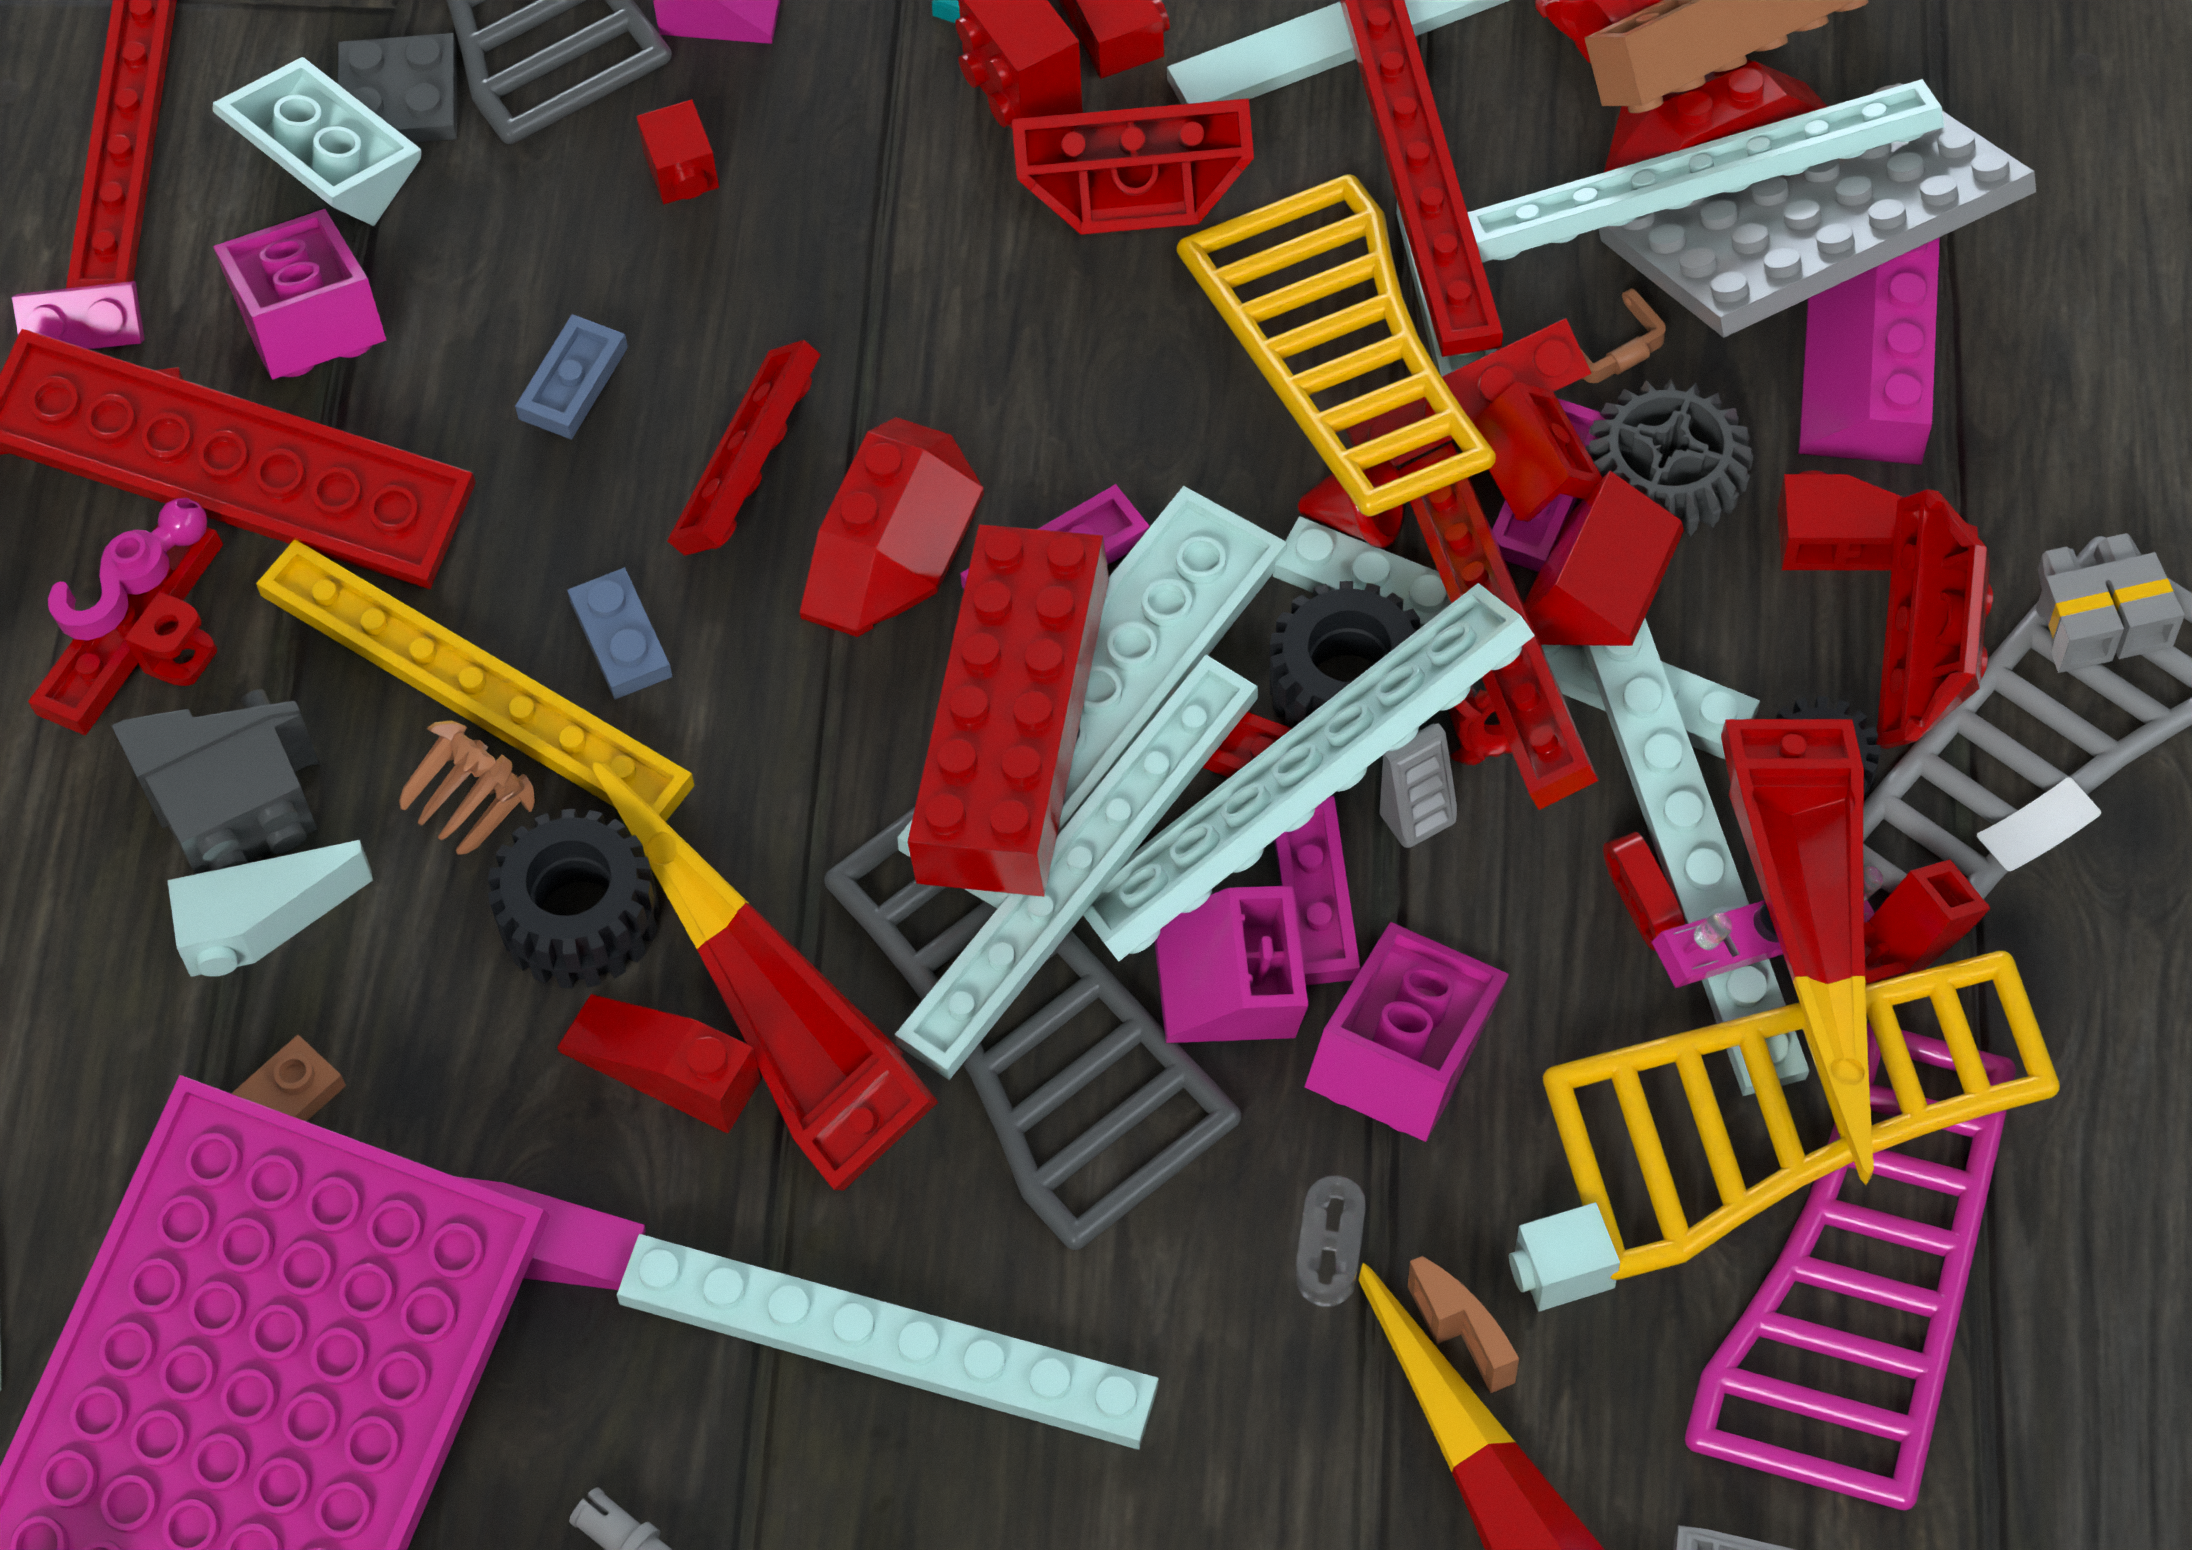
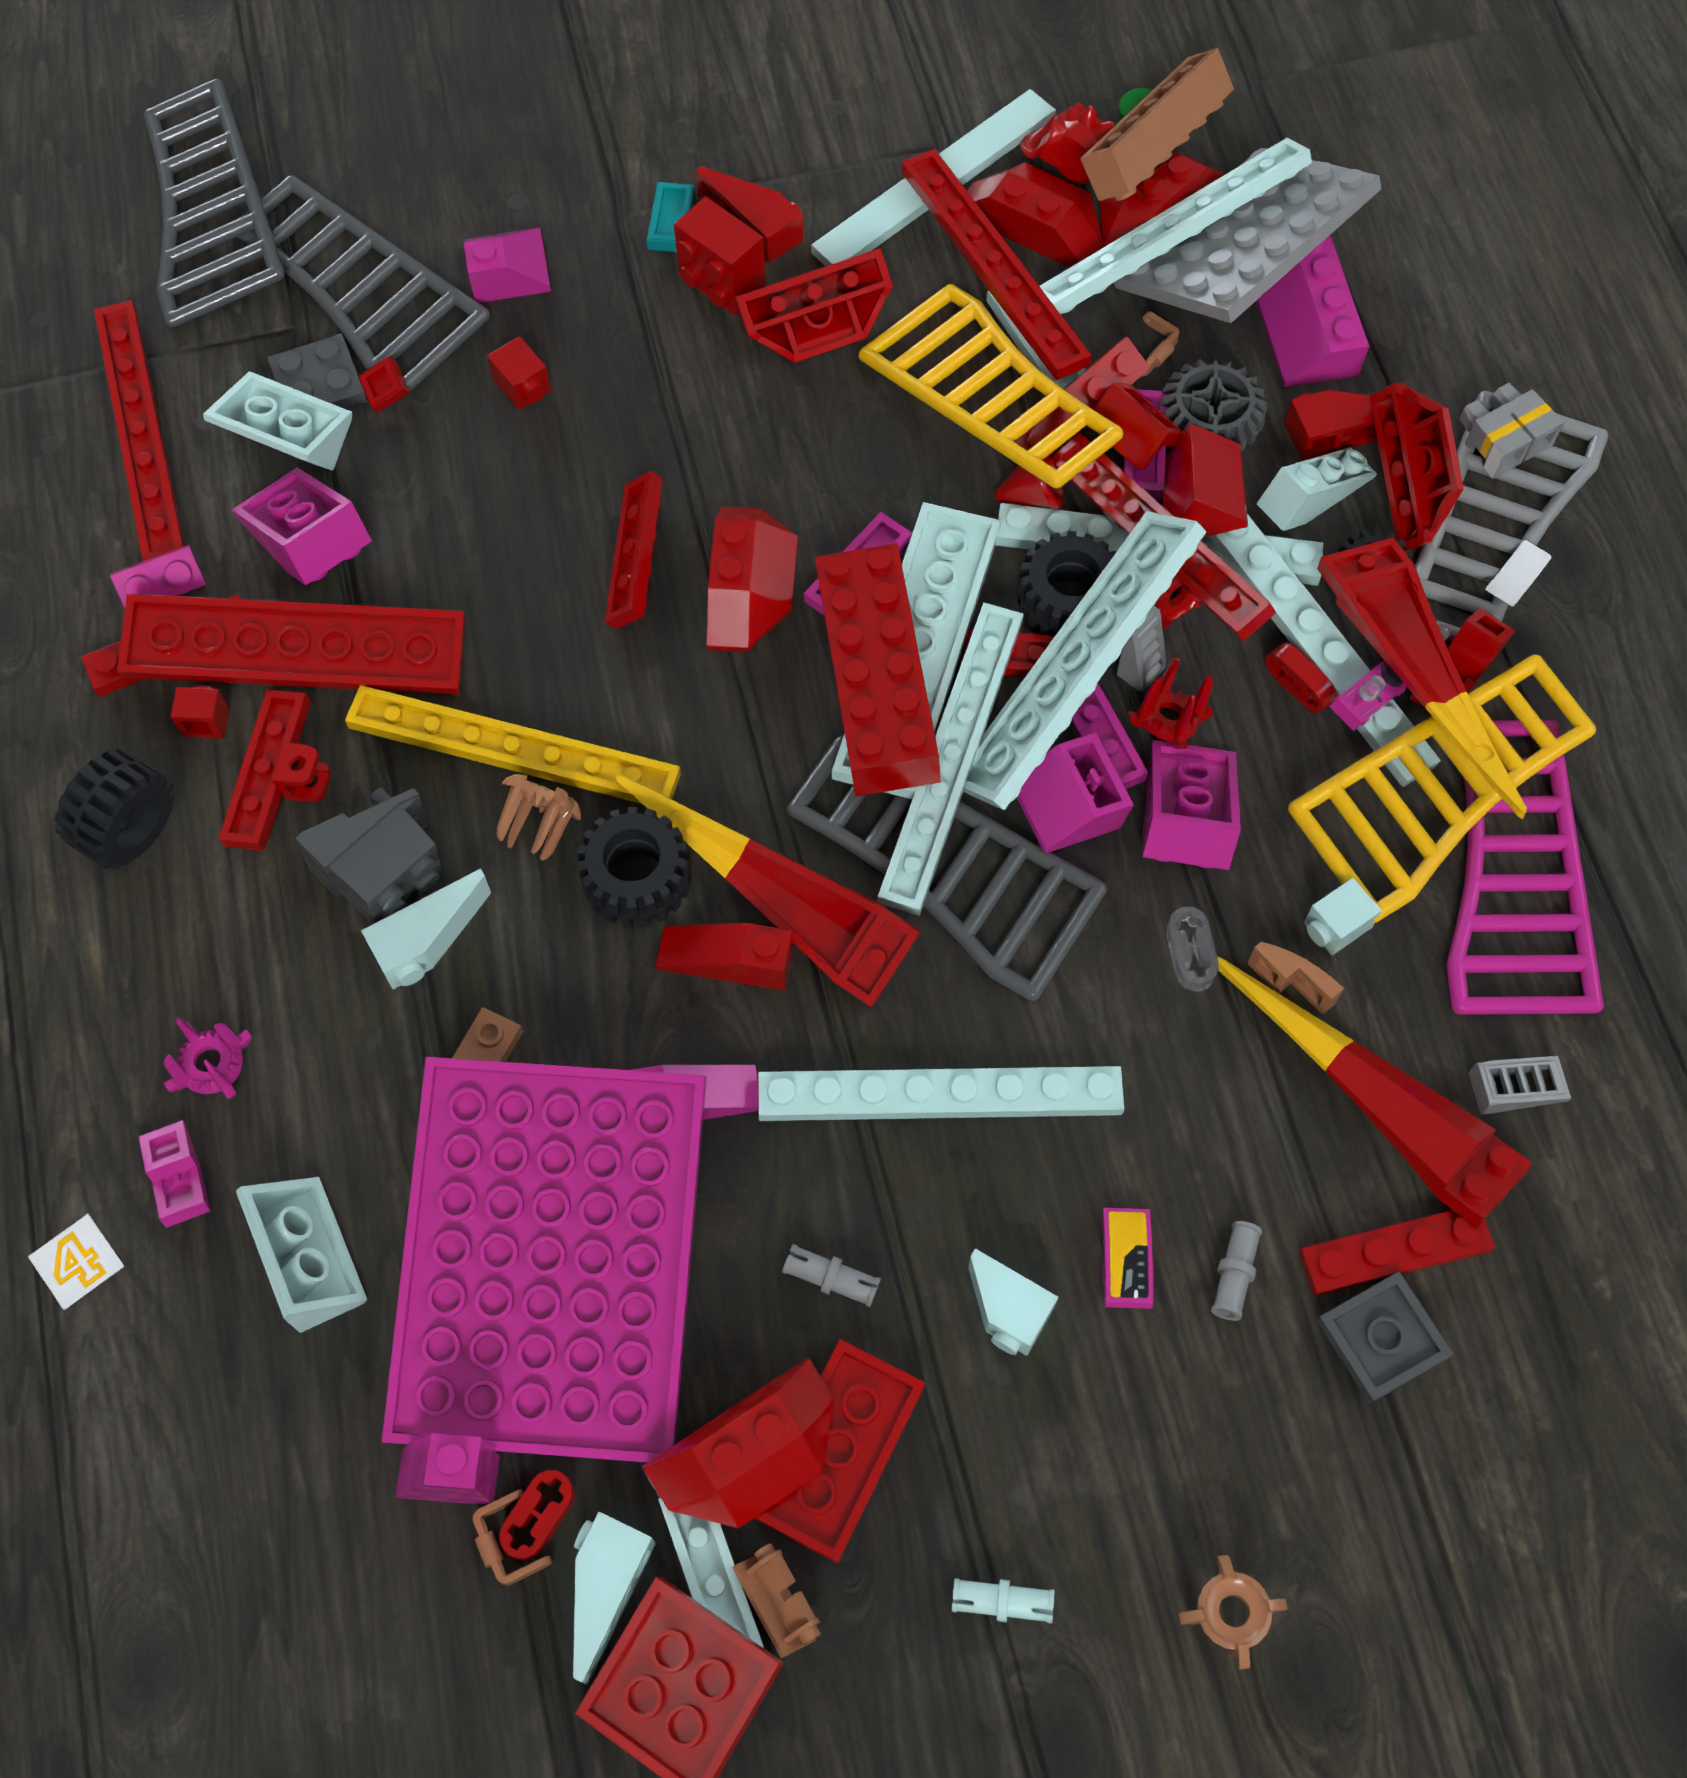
camera: 20 degrees left, 5 degrees up
dark pink piece [48,498,207,640] -> none
sand blue plate [515,314,628,440] -> none
sand blue plate [567,567,672,700] -> none
none -> red plate [170,685,230,739]
none -> red tile [358,356,410,413]
none -> red wedge [967,162,1103,268]
none -> red piece [1127,657,1213,749]
none -> light aqua slope [1257,447,1377,531]

